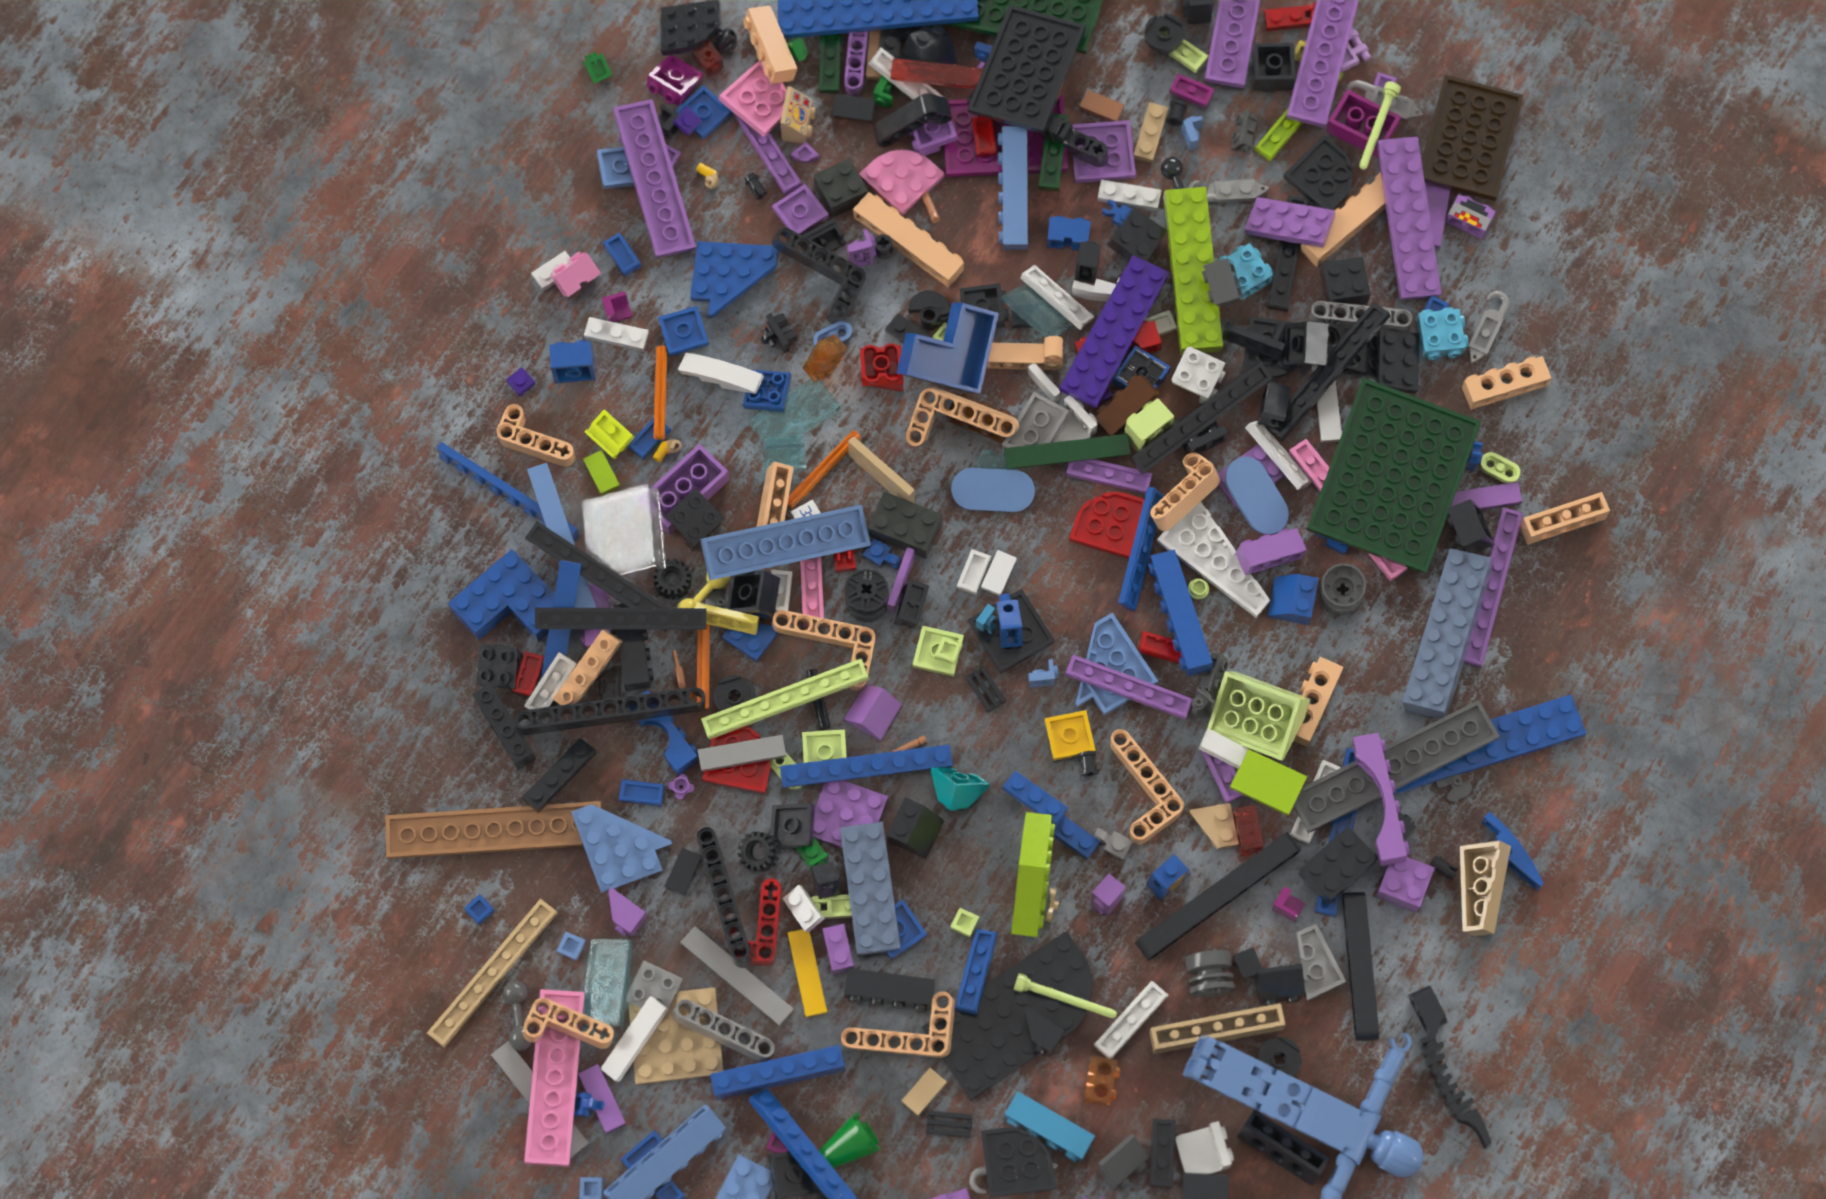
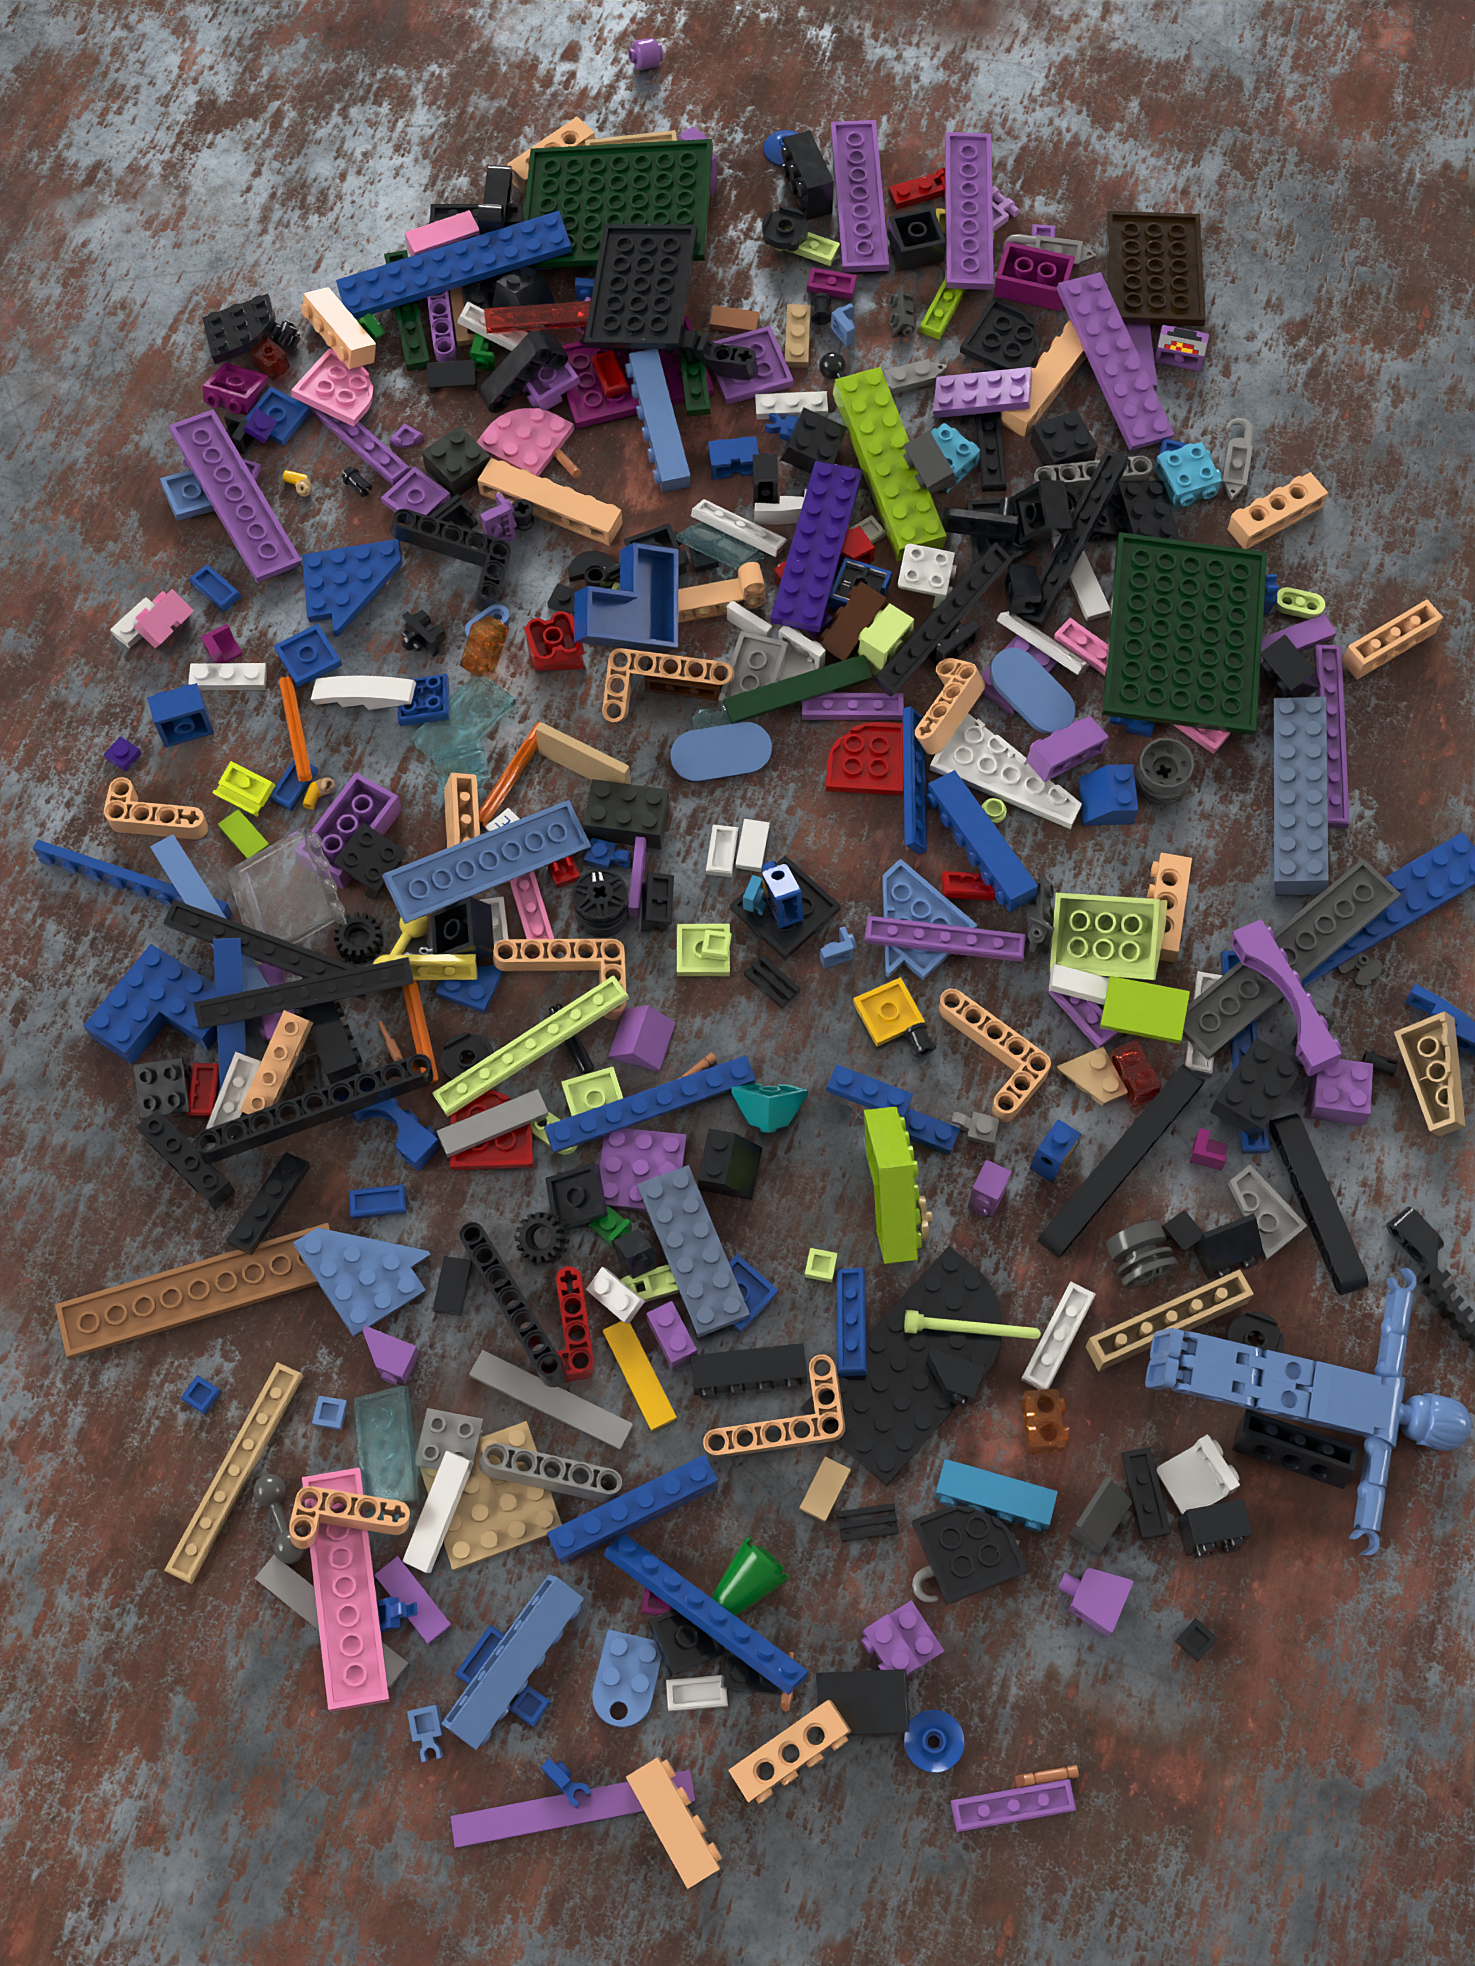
camera: 15 degrees left, 5 degrees down
green bracket [582,52,612,84] -> none
medium lavender plate [669,774,694,800] -> none
tan slope [780,87,816,144] -> none
yellowish green piece [1359,82,1401,170] -> none

